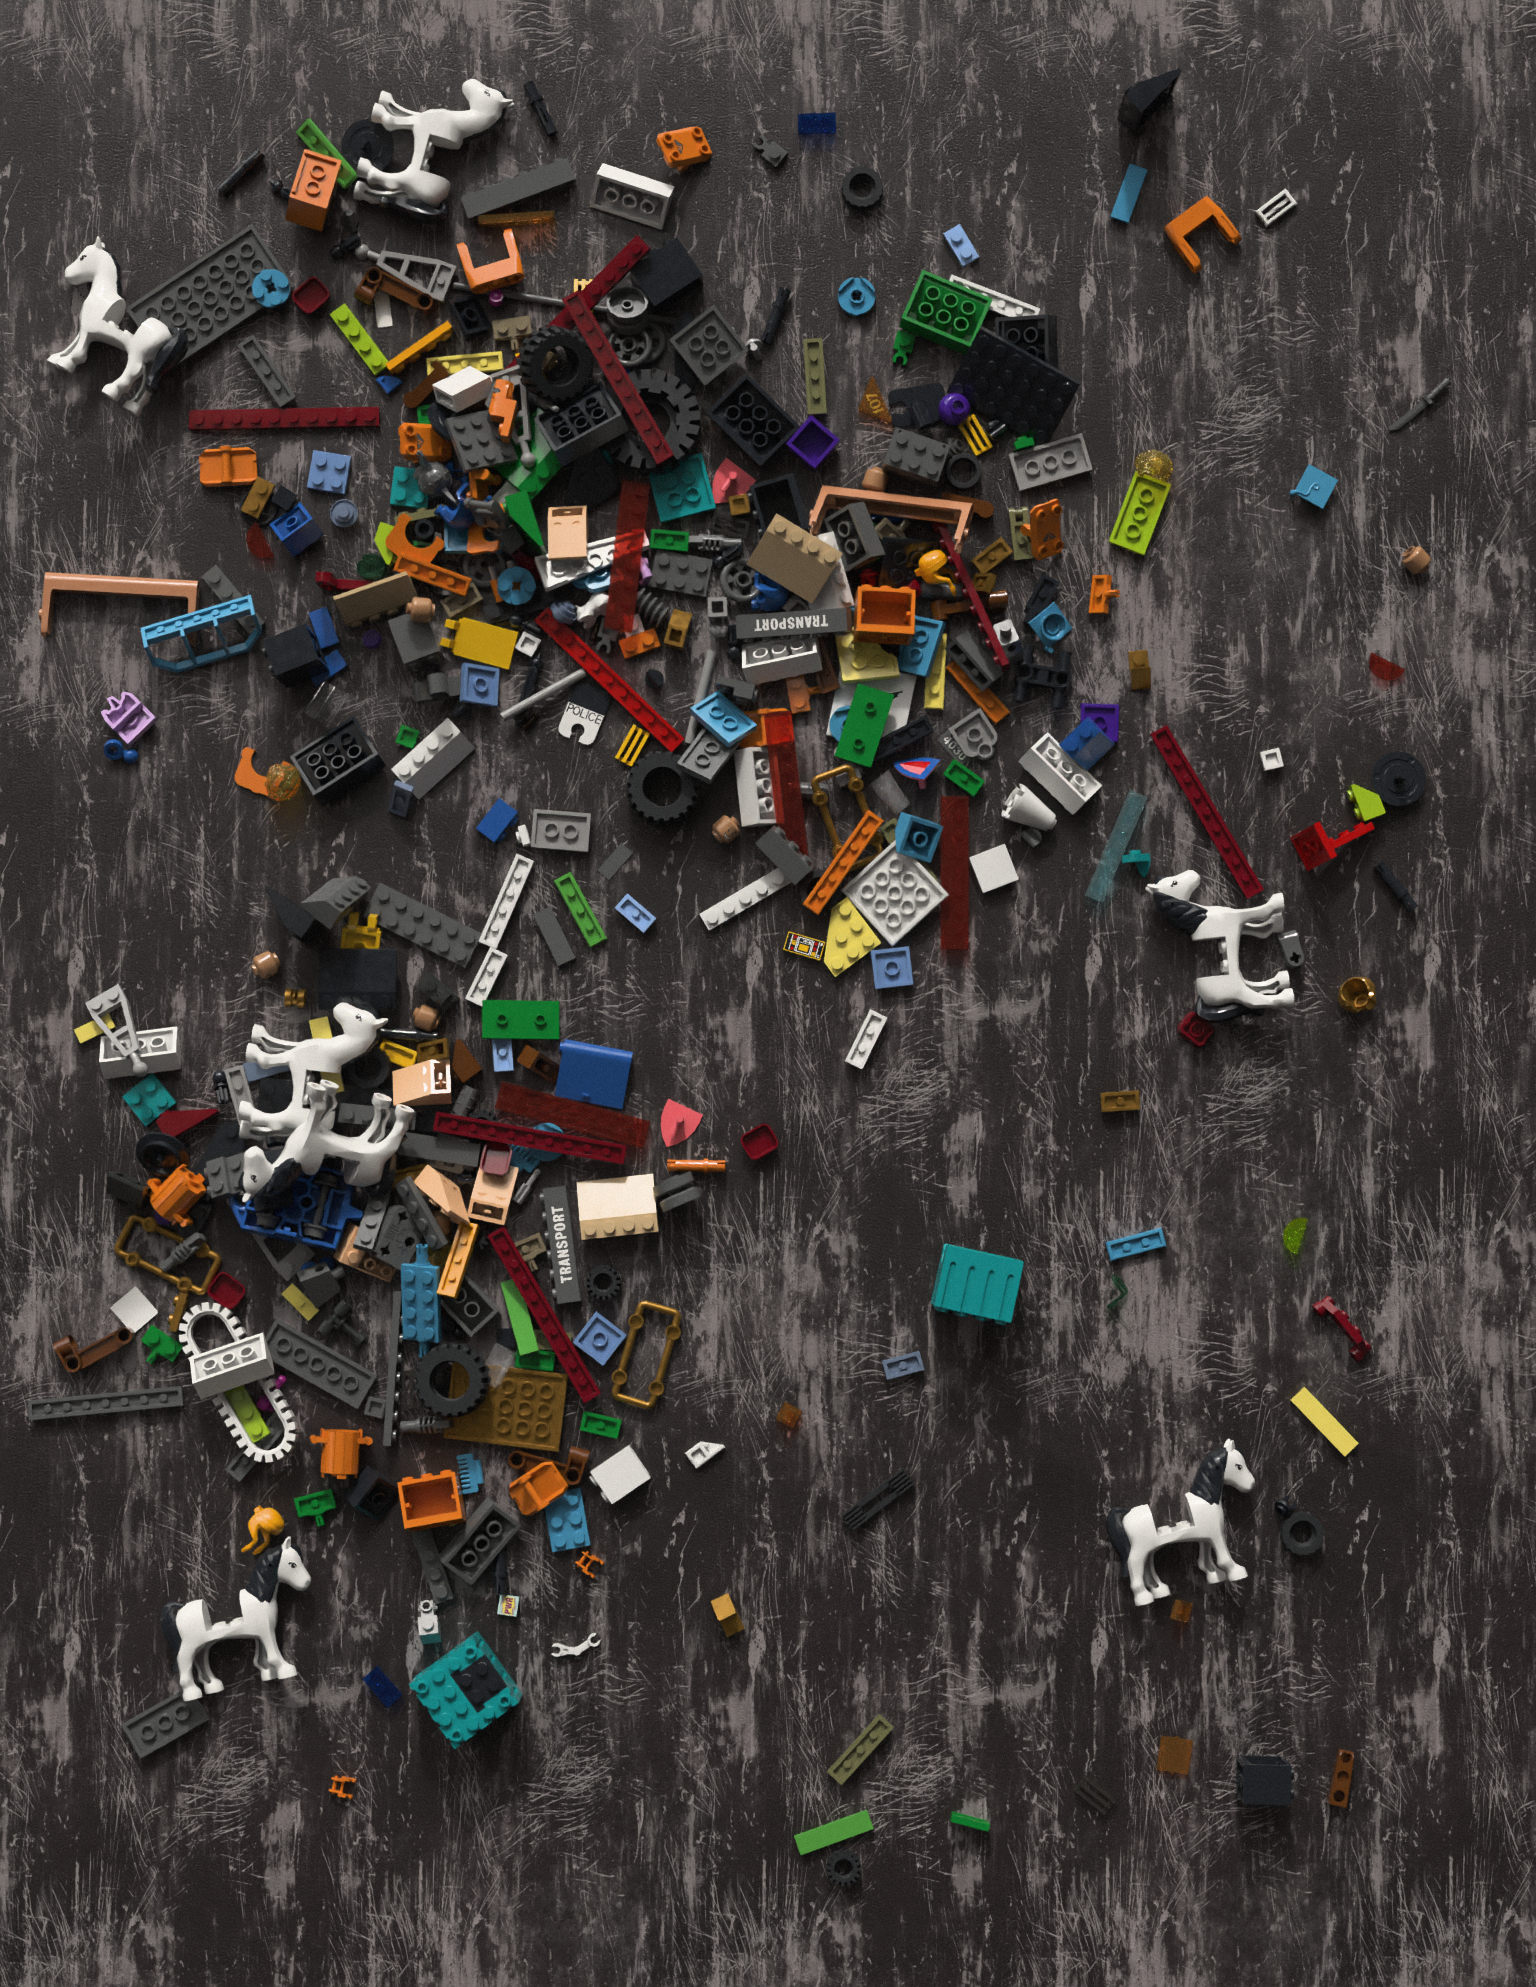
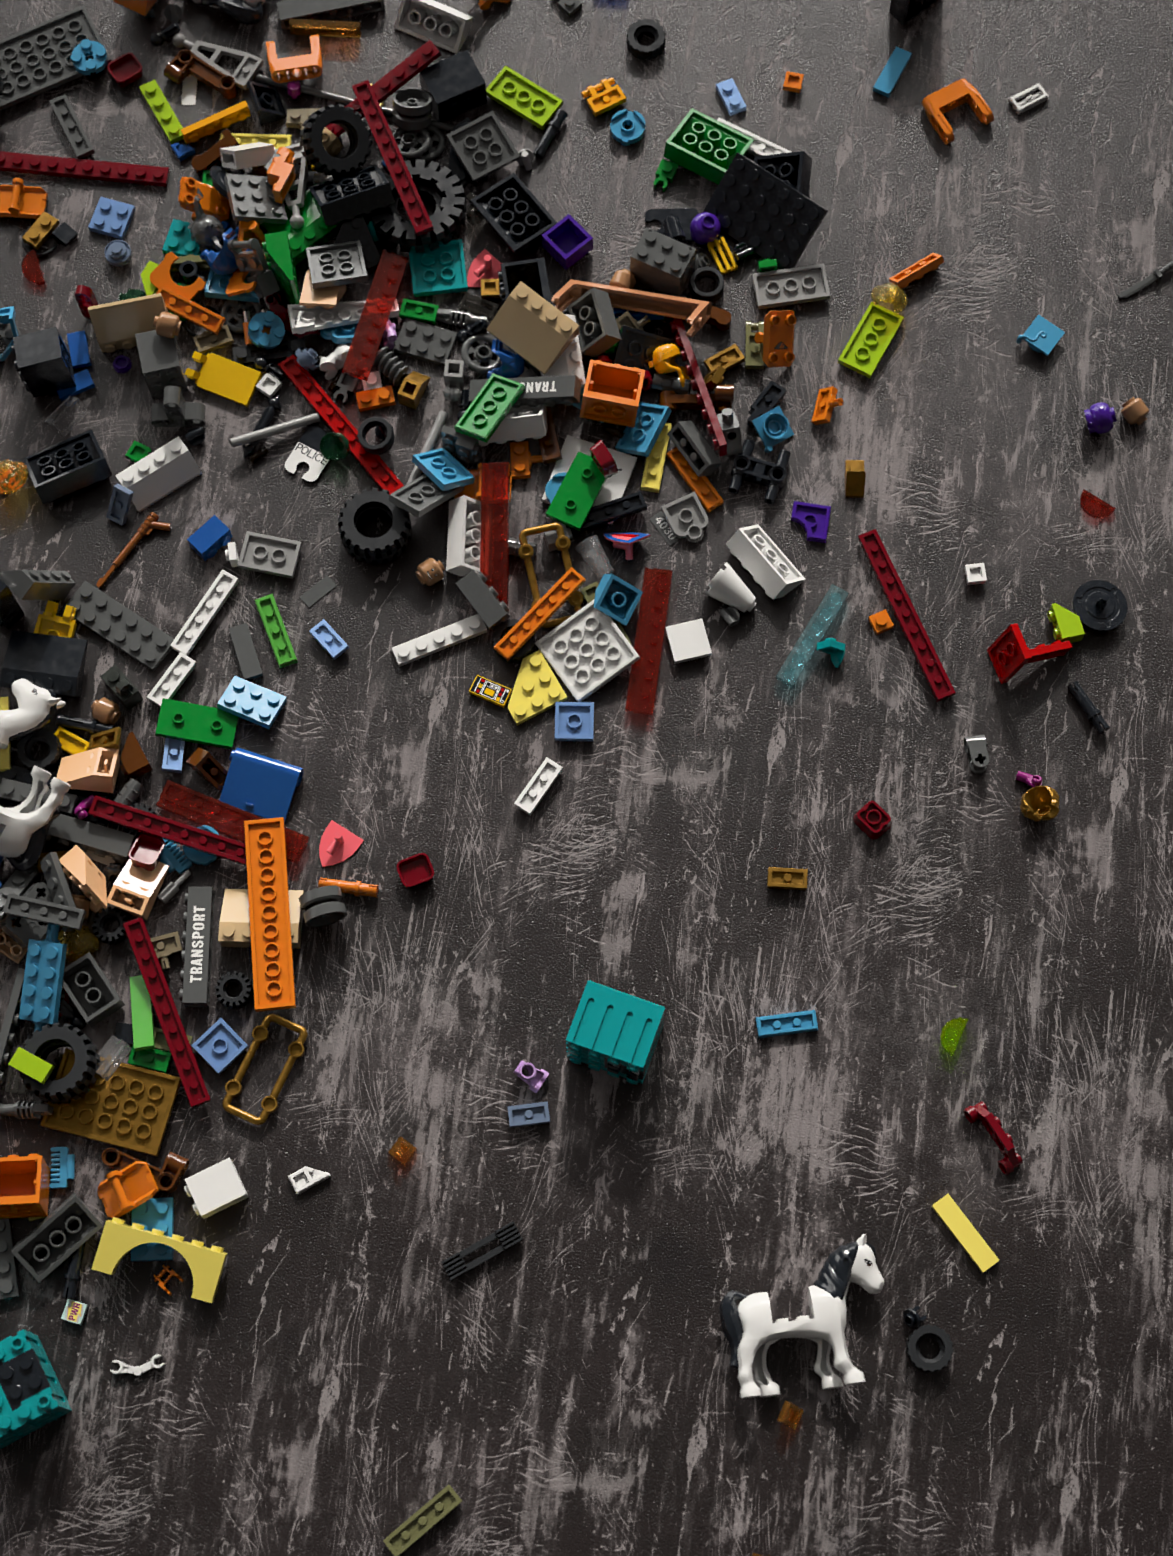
camera: 10 degrees right, 15 degrees down
blue slope [269,502,324,557] -> none
light orange plate [437,1221,480,1299] -> none
medium blue plate [460,663,499,707] -> none
green plate [580,1411,622,1439] -> none
yellow tile [615,724,650,767] -> none
pearl gold slope [711,1593,745,1637] -> none
olive plate [803,338,827,416] -> none
light yellow plate [834,627,900,684] -> none
clear orange tile [858,377,892,423] -> none
green plate [943,759,985,797] -> none
blue slope [1059,717,1115,771] -> none
clear green piece [1106,1274,1128,1309] -> none
white animal [1145,870,1294,1023] -> none
none -> dark grey plate [3,893,86,931]
none -> lime tile [8,1047,54,1084]
none -> magenta arm [74,794,94,820]
none -> light yellow arch [92,1217,228,1303]
none -> dark orange piece [96,512,171,588]
none -> plate [217,676,287,729]
none -> orange plate [244,817,296,1012]
none -> dark grey plate [306,240,368,289]
none -> clear green hair [319,432,350,461]
none -> black tyre [358,417,395,455]
none -> green plate [454,373,525,443]
none -> lime plate [486,66,563,130]
none -> lavender plate [513,1060,549,1093]
none -> light orange plate [581,77,626,117]
none -> dark red piece [589,440,618,478]
none -> orange plate [783,71,804,93]
none -> orange plate [868,609,894,635]
none -> orange plate [889,253,944,289]
none -> magenta arm [1015,770,1042,788]
none -> dark purple piece [1084,402,1117,434]

